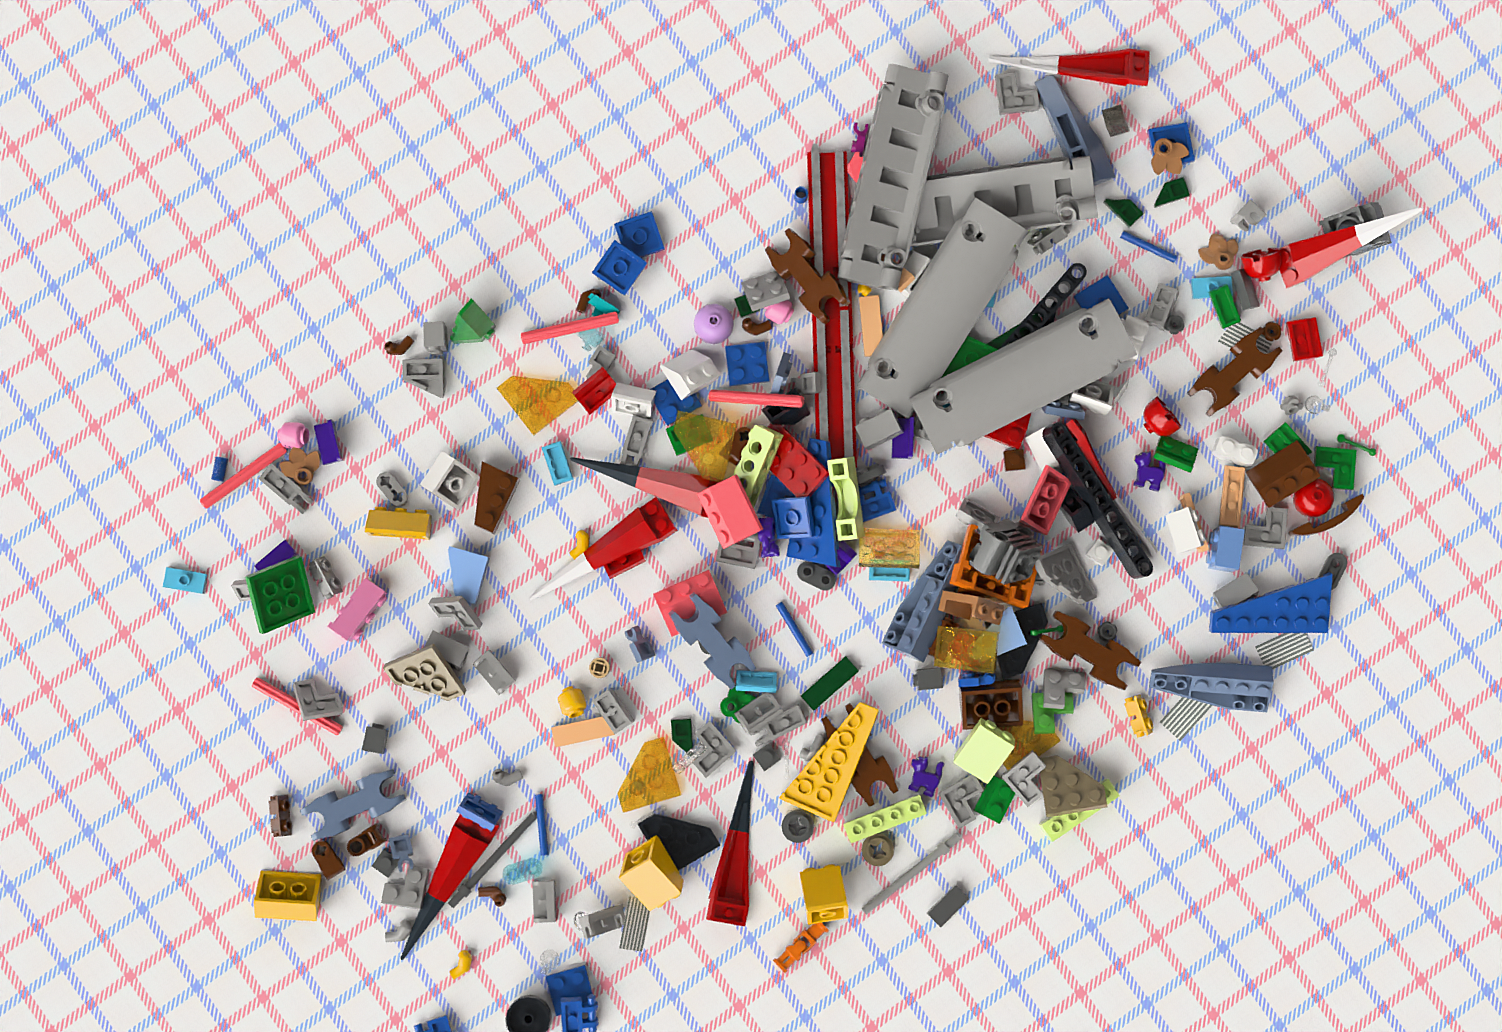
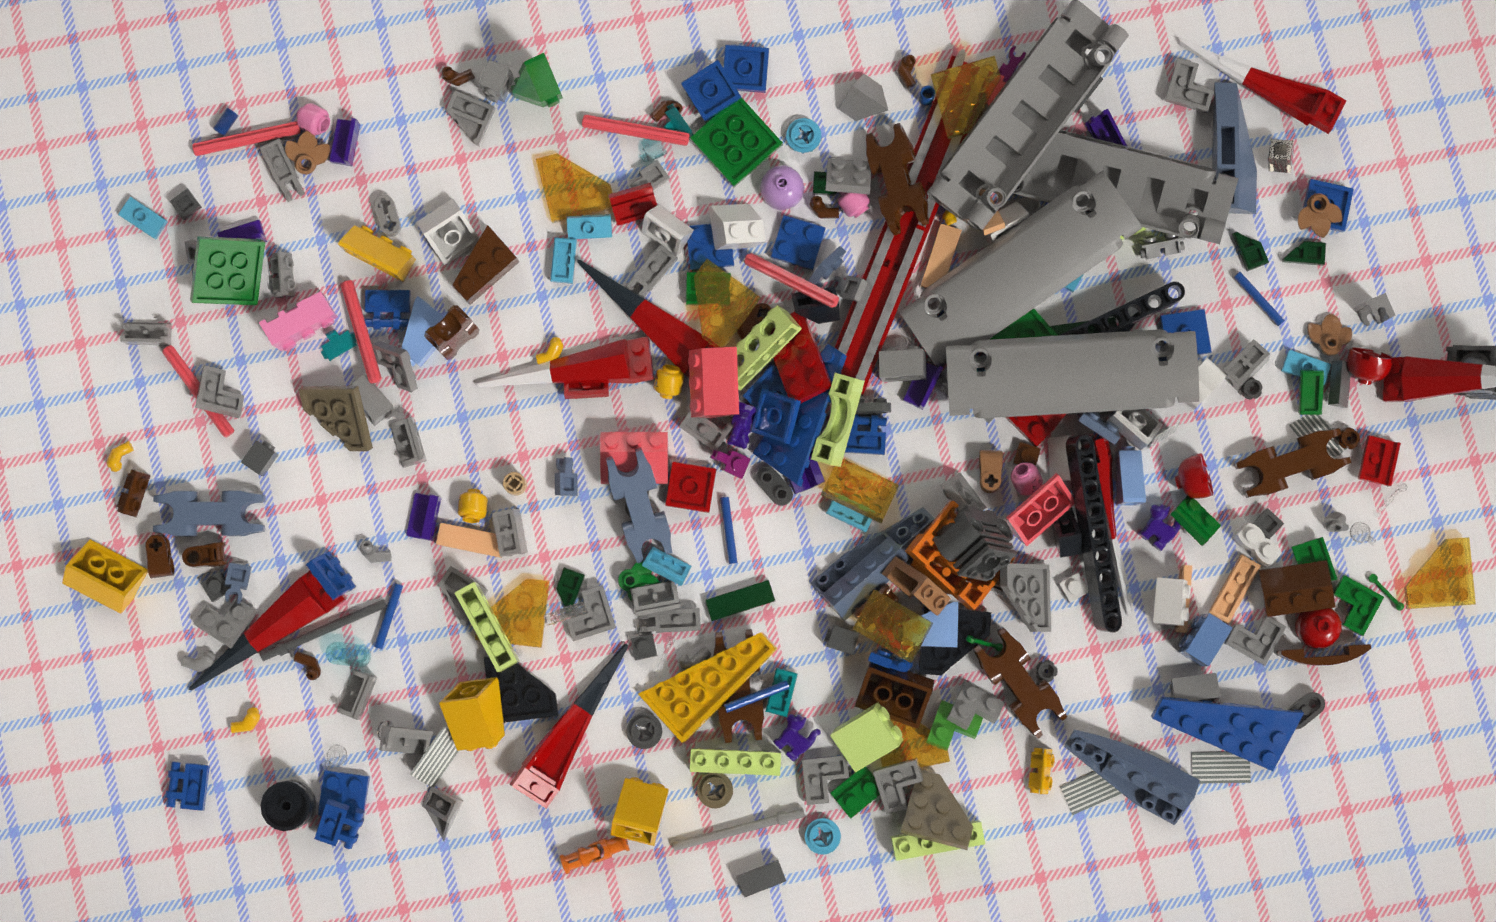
camera: 35 degrees right, 0 degrees up
none -> yellow arm [106,441,134,472]
none -> light grey hinge [120,322,172,346]
none -> dark grey plate [170,188,202,220]
none -> teal piece [321,329,357,361]
none -> coral axle [341,280,382,384]
none -> blue plate [365,290,411,330]
none -> dark purple panel [406,493,442,541]
none -> light grey slope [422,786,463,841]
none -> reddish brown piece [424,305,480,360]
none -> light grey wing [438,566,489,626]
none -> yellowish green brick [455,582,520,672]
none -> medium azure plate [567,214,612,239]
none -> yellow head [654,365,684,399]
none -> red plate [665,462,717,513]
none -> green plate [690,98,783,188]
none -> magenta plate [710,450,751,479]
none -> blue bar [724,680,789,713]
none -> teal plate [765,668,798,717]
none -> medium azure gear [786,118,821,154]
none -> medium azure gear [805,818,841,855]
none -> light grey slope [839,74,888,122]
none -> reddish brown arm [897,55,916,89]
none -> clear yellow plate [930,55,1001,139]
none -> medium nougat piece [979,450,1003,493]
none -> bright pink head [1010,463,1043,496]
none -> dark purple hinge [1085,109,1128,147]
none -> light blue slope [1116,446,1146,506]
none -> dark grey plate [1252,508,1284,539]
none -> clear yellow plate [1404,537,1476,609]

